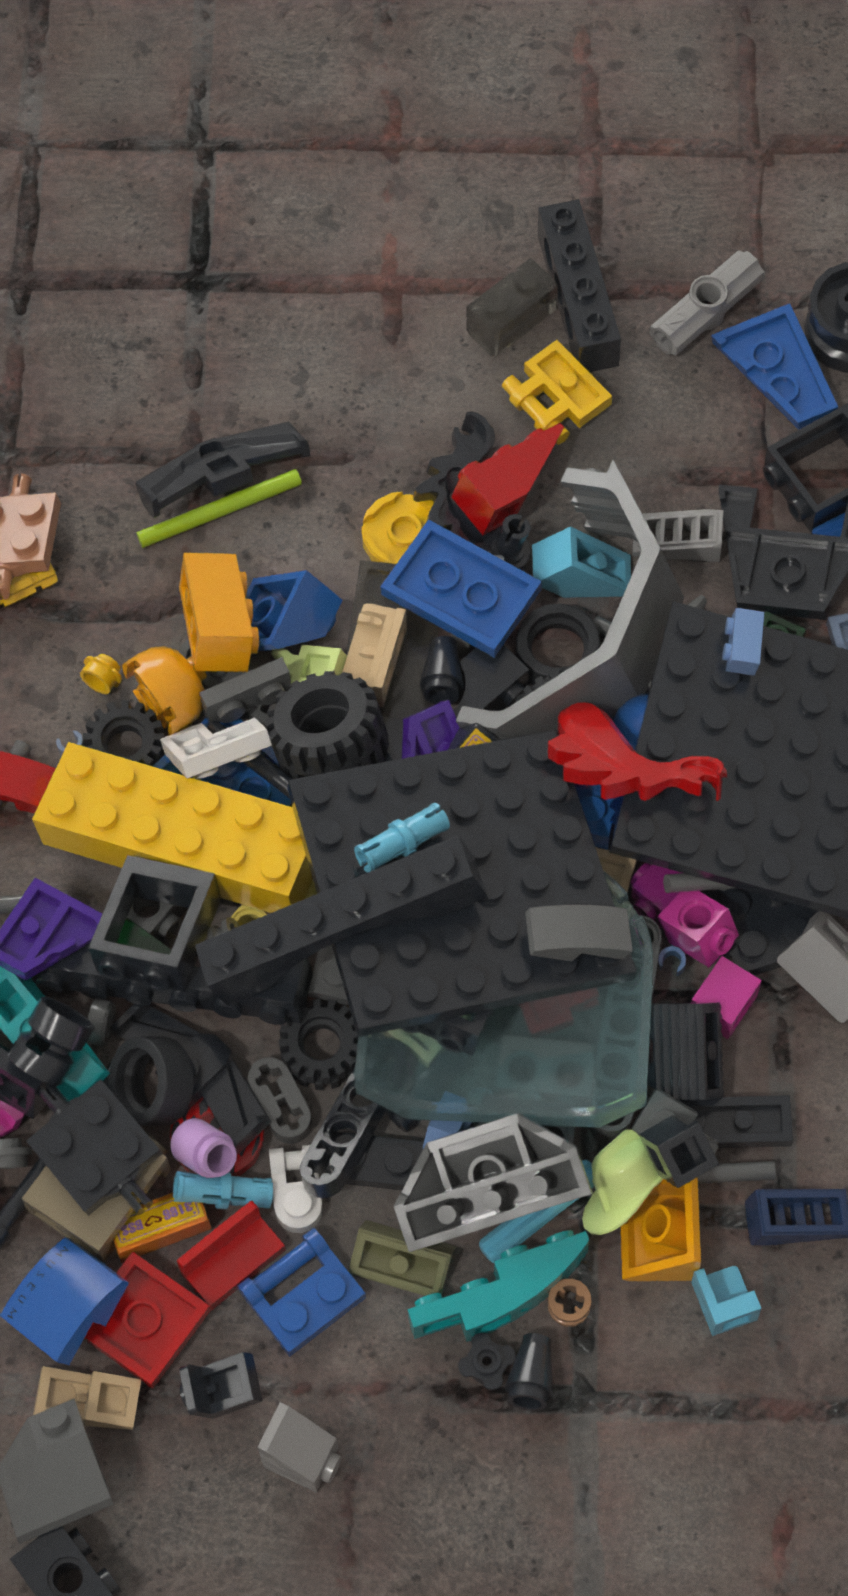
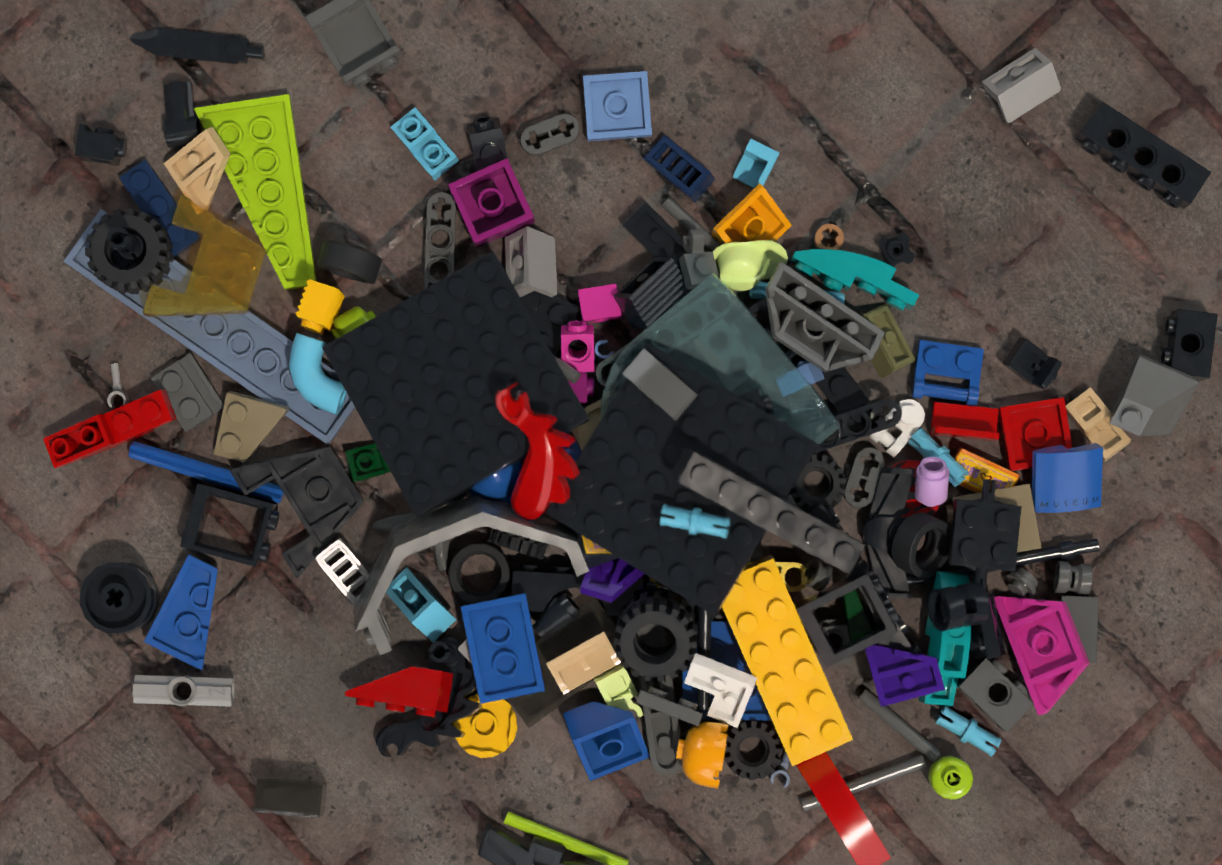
camera: 135 degrees left, 20 degrees up
yellow plate [80,654,122,694] -> none
dark grey tile [87,998,116,1047] -> none
light orange brick [179,553,259,672] -> none
light grey slope [257,1402,342,1493] -> none
yellow plate [502,340,612,445] -> none
black cone [505,1333,553,1411] -> none
black brick [538,199,621,372] -> none
black brick [638,1116,719,1188] -> none
medium blue piece [722,608,764,676] -> none

